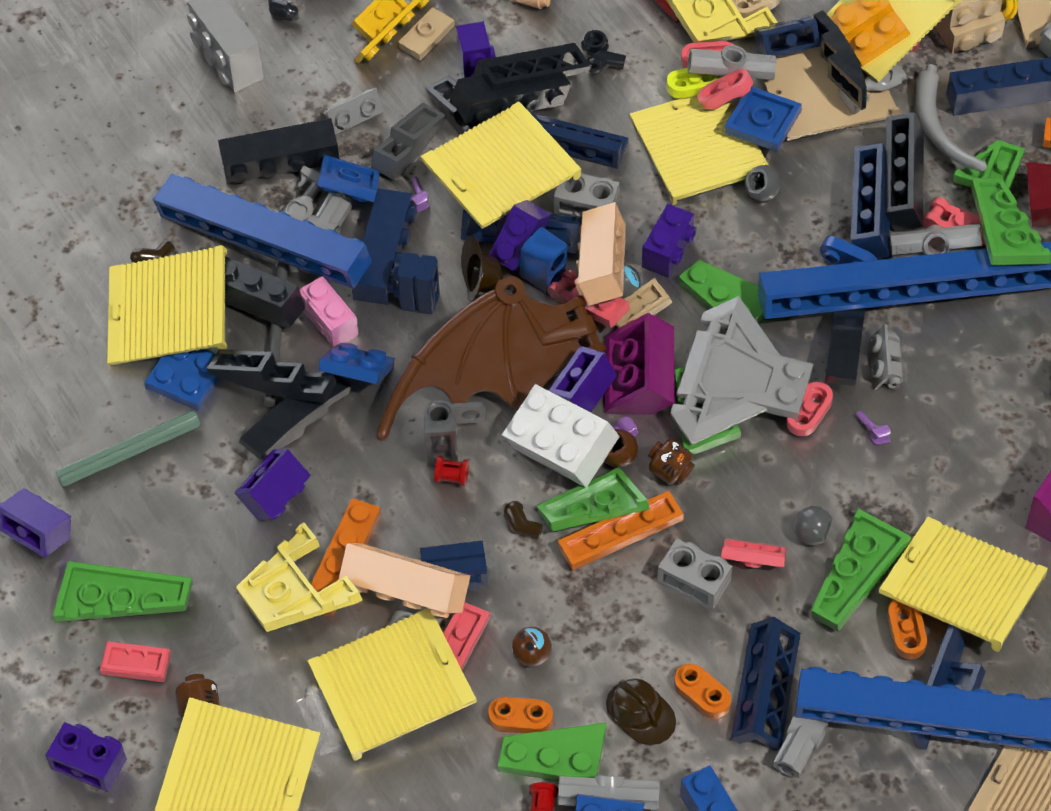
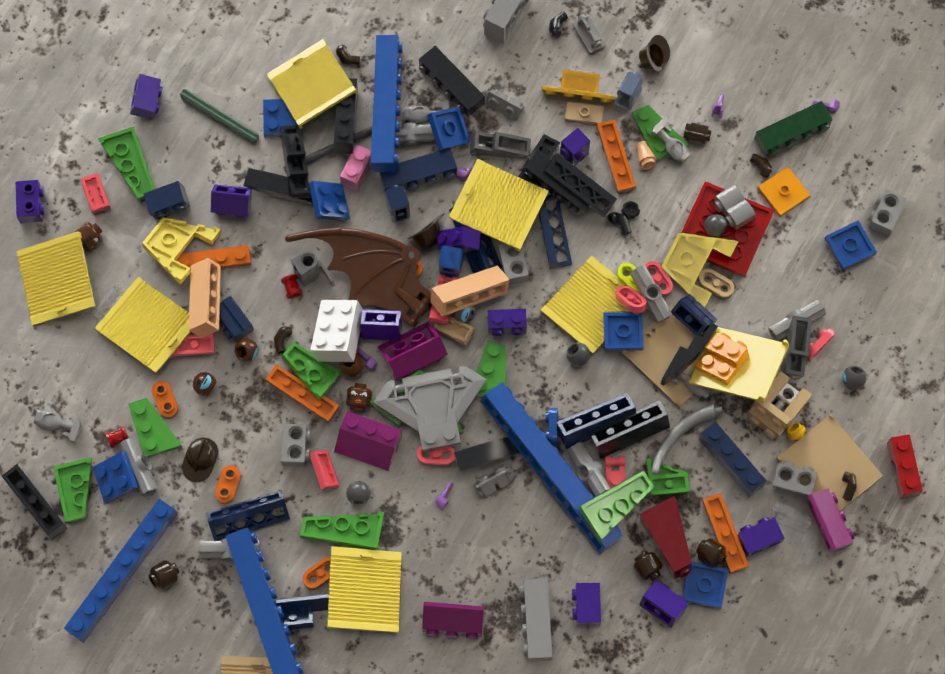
camera: 60 degrees right, 15 degrees up
none -> dark blue brick [143,181,190,219]
none -> reddish brown piece [234,338,259,362]
none -> magenta slope [334,411,402,471]
none -> orange plate [597,119,636,193]

